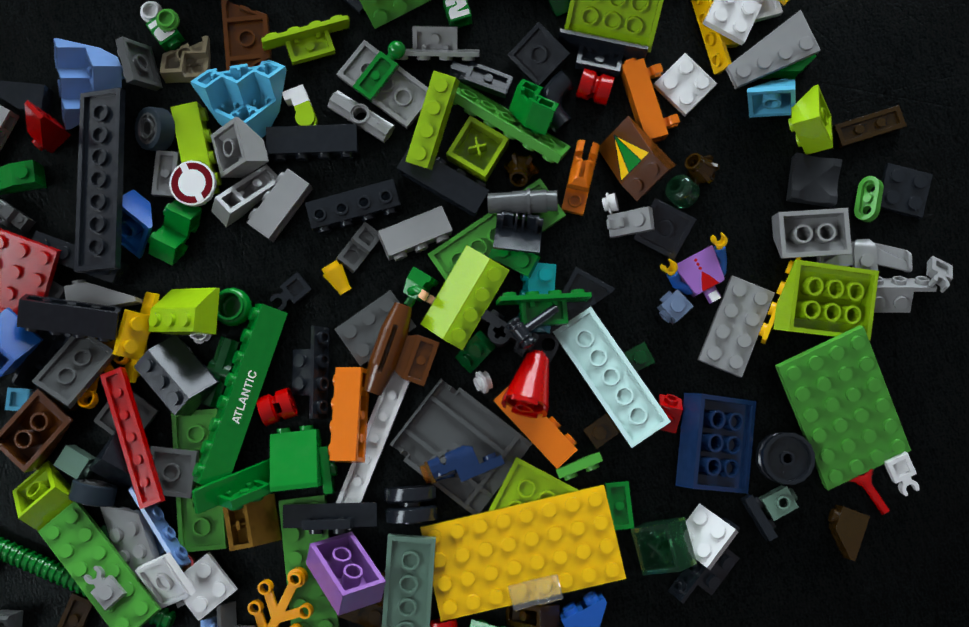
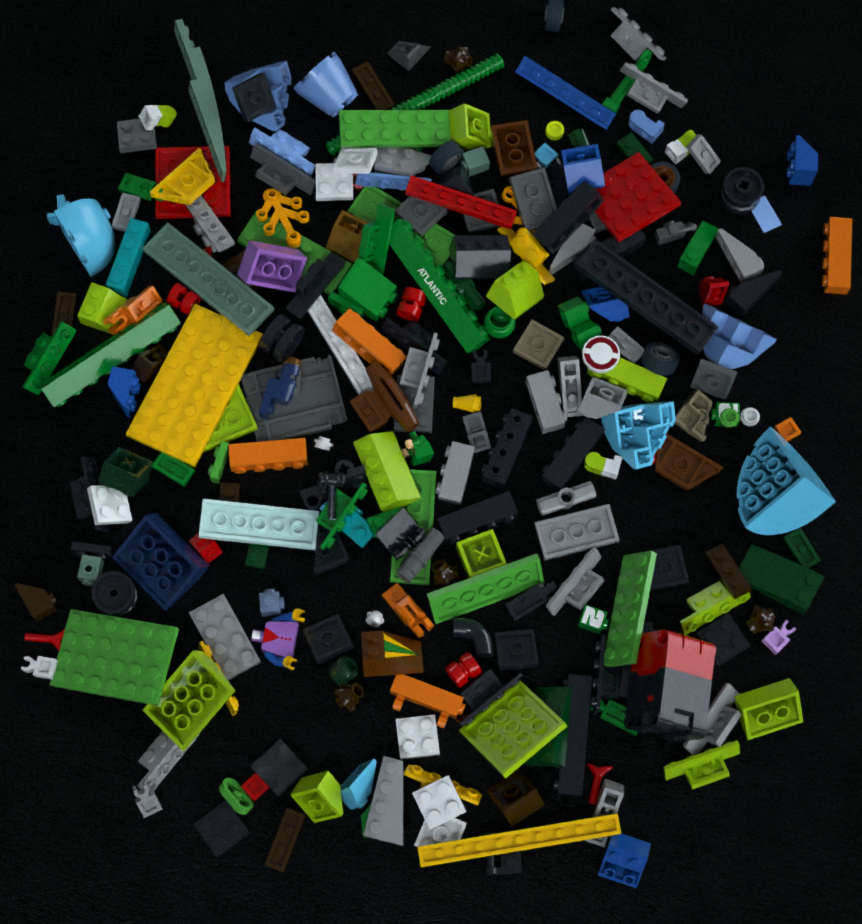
camera: 120 degrees right, 10 degrees down
light grey plate [83,566,127,610] -> none
lime bracket [261,15,350,66] -> none
green plate [353,41,406,102] -> none
lime brick [405,71,460,170] -> none
dark green plate [455,330,496,374] -> none
red cone [501,350,549,418] -> none
clear slope [508,574,563,611] -> none
green brick [509,79,559,135] -> none
light grey plate [606,206,655,238] -> none
light grey slope [771,208,852,259] -> none
light grey plate [817,239,913,273] -> none
none -> red plate [241,773,269,802]
none -> light grey bracket [399,333,440,409]
none -> dark tan plate [513,320,565,370]

